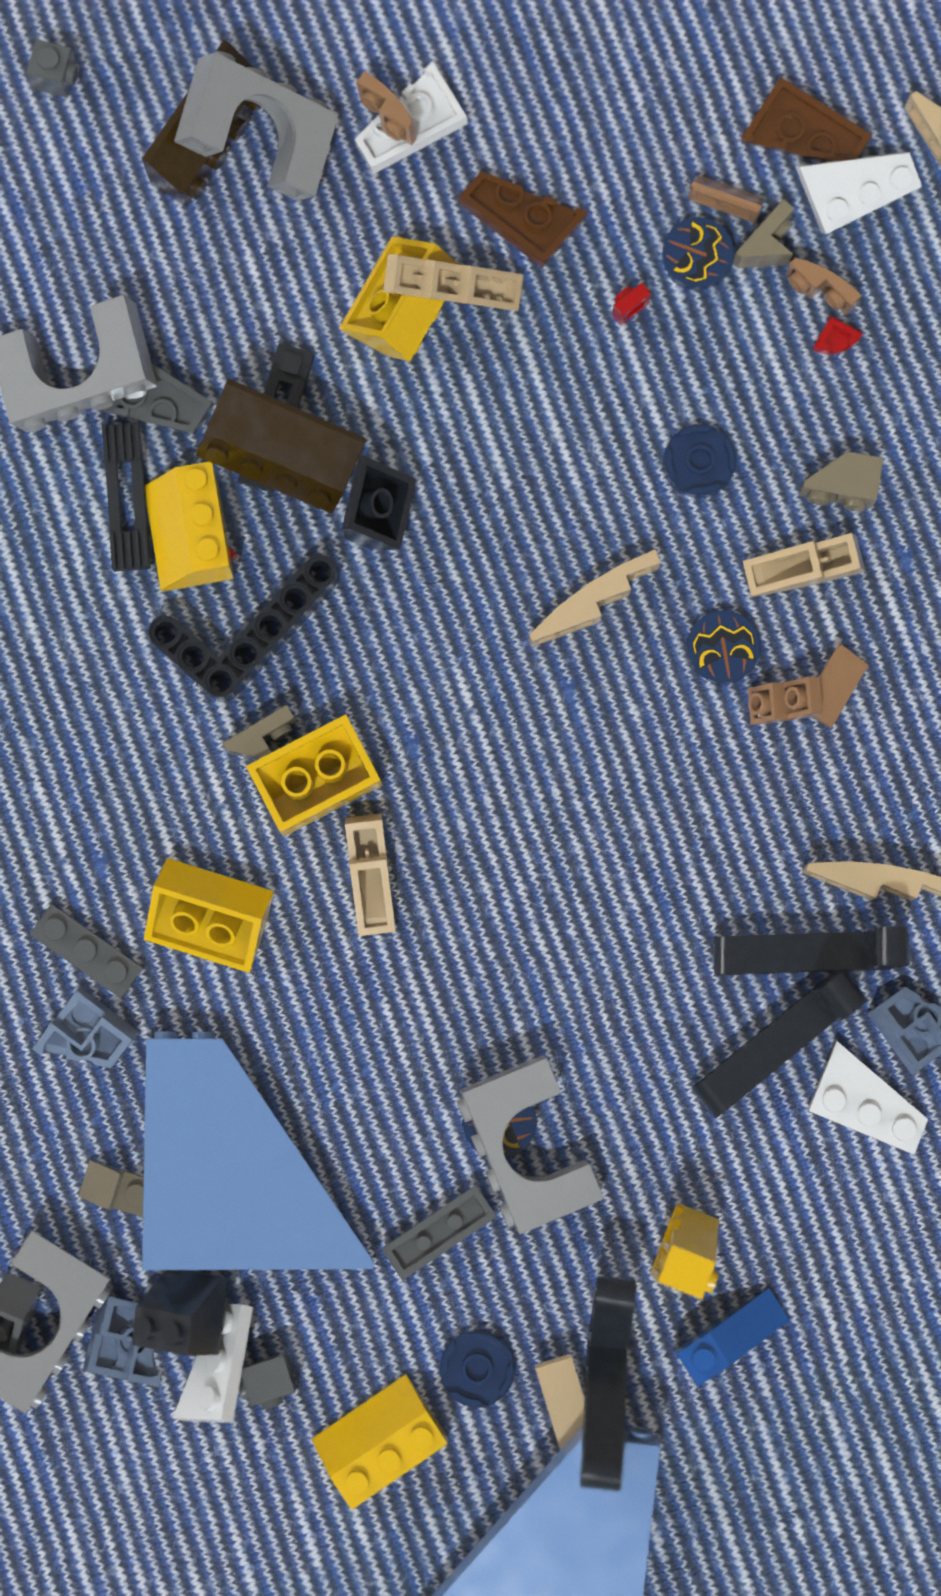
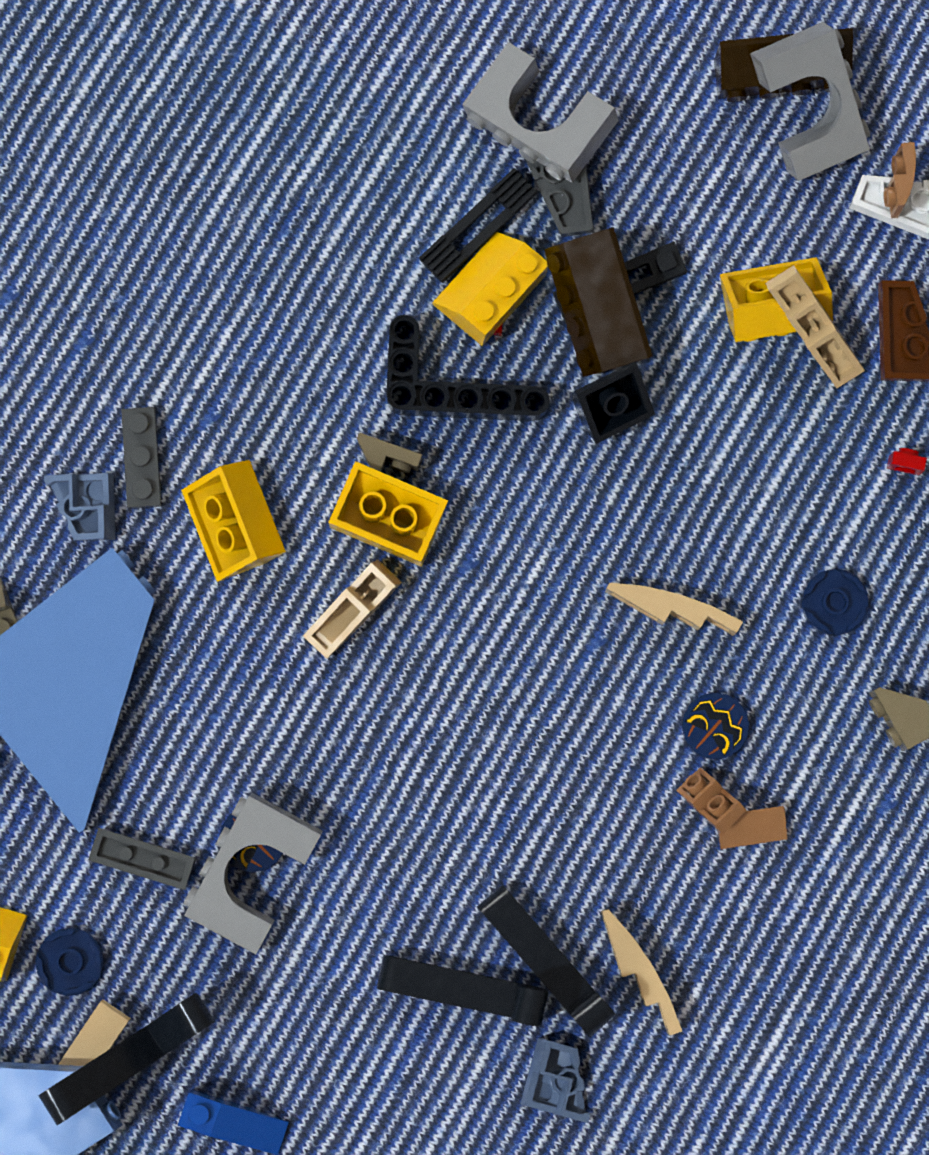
camera: 50 degrees right, 0 degrees up
yellow wedge [650,1203,719,1299] -> none
tan slope [743,533,866,597] -> none
white wing [807,1041,928,1154] -> none

